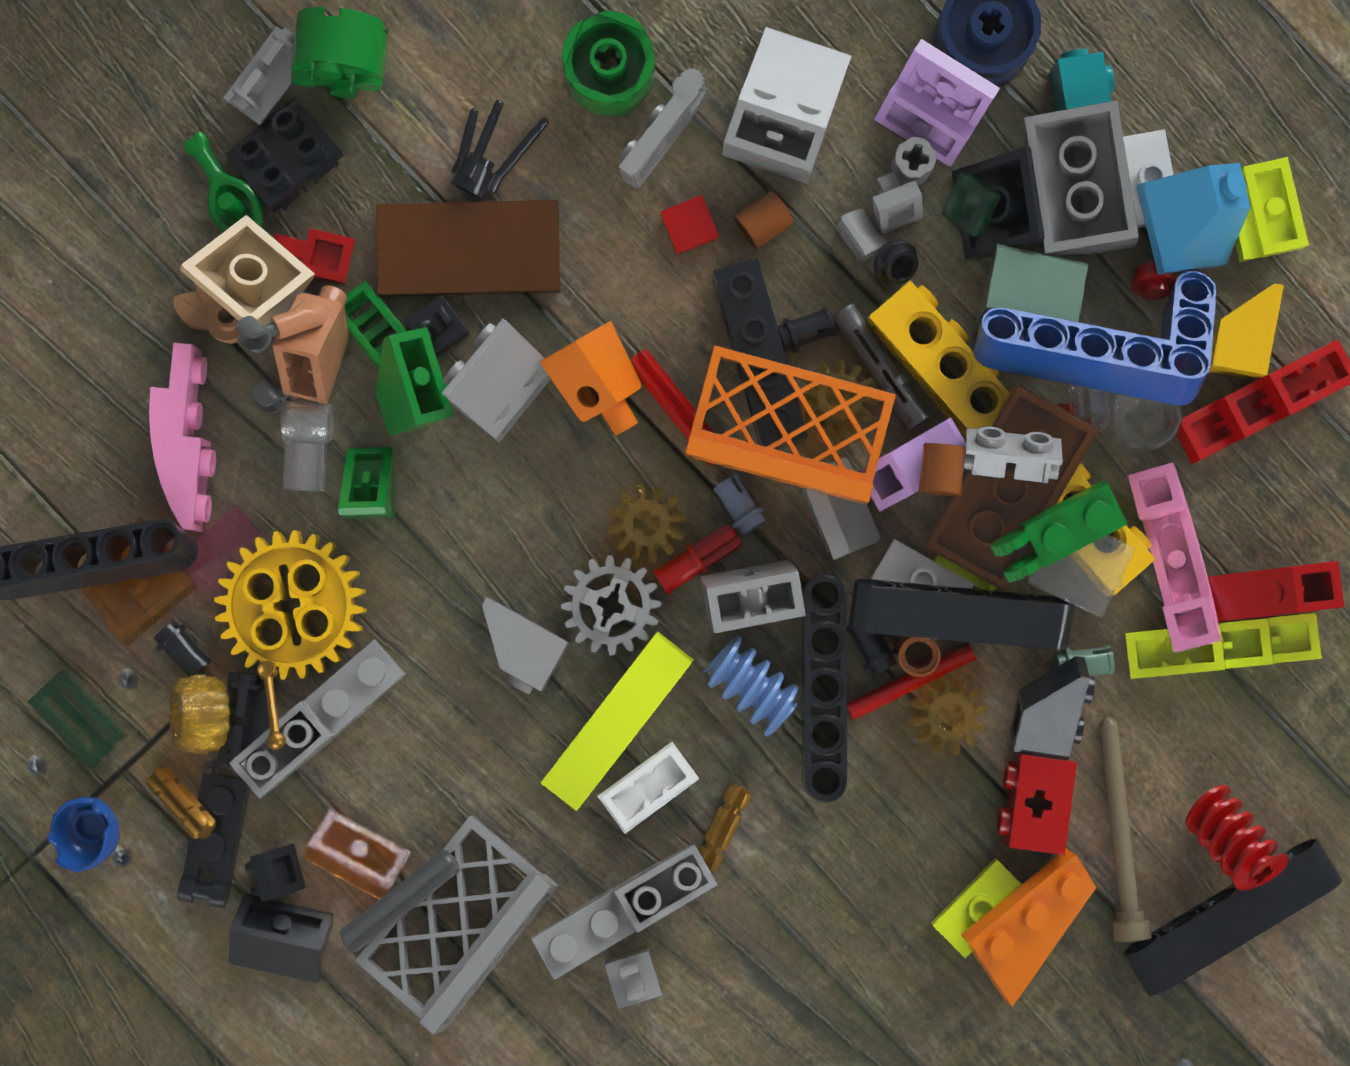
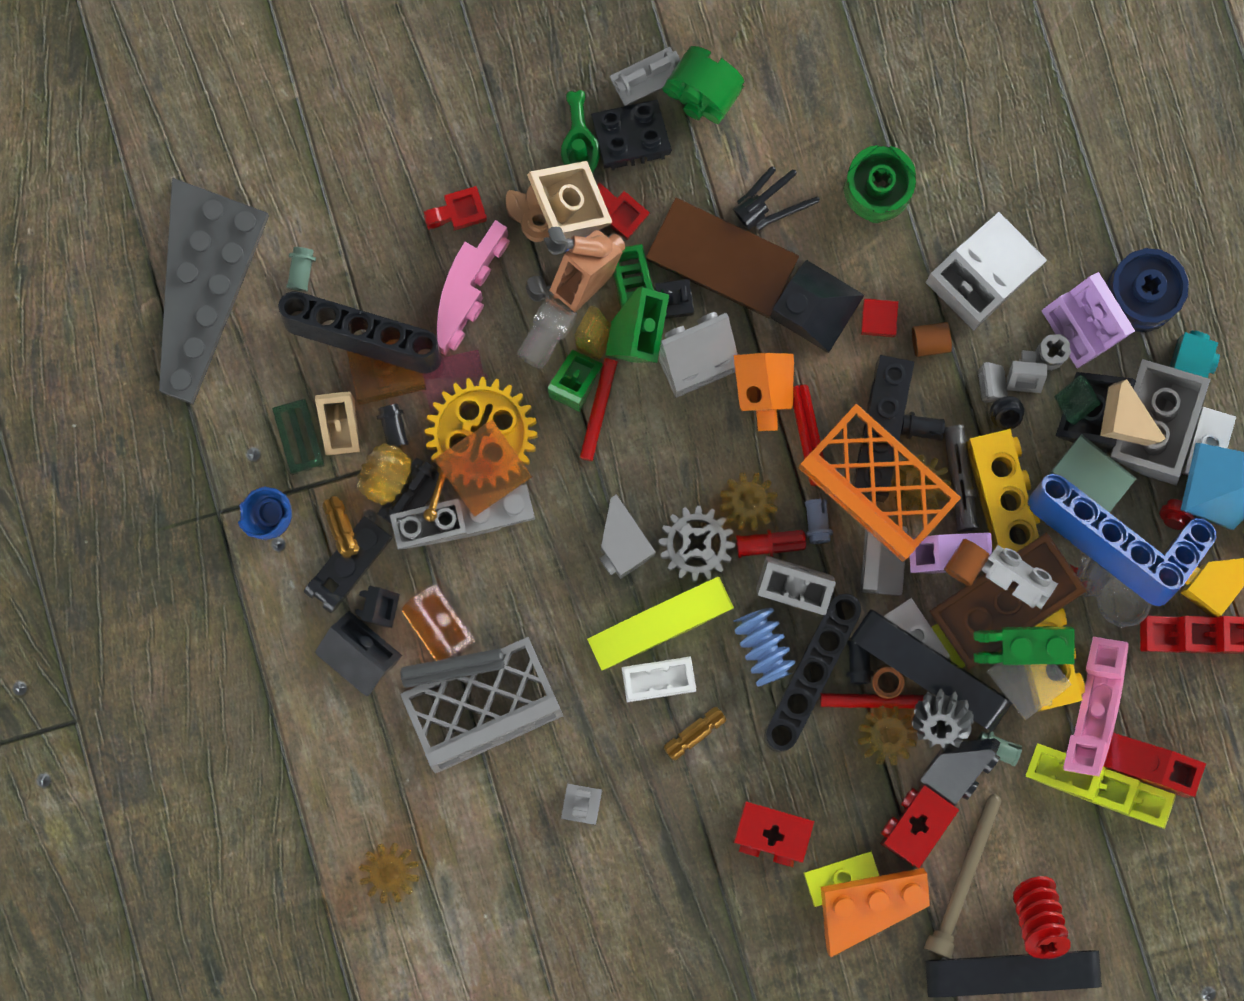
camera: 25 degrees right, 5 degrees down
light grey slope [530,844,718,980] -> none
light grey hinge [619,67,707,189] -> none
none -> tan slope [315,391,360,456]
none -> red plate [424,186,487,231]
none -> clear orange plate [434,420,532,518]
none -> clear yellow slope [575,305,611,359]
none -> red bar [579,358,618,461]
none -> red brick [733,801,815,867]
none -> black slope [770,260,864,353]
none -> dark grey gear [912,689,974,752]
none -> tan slope [1100,379,1166,446]

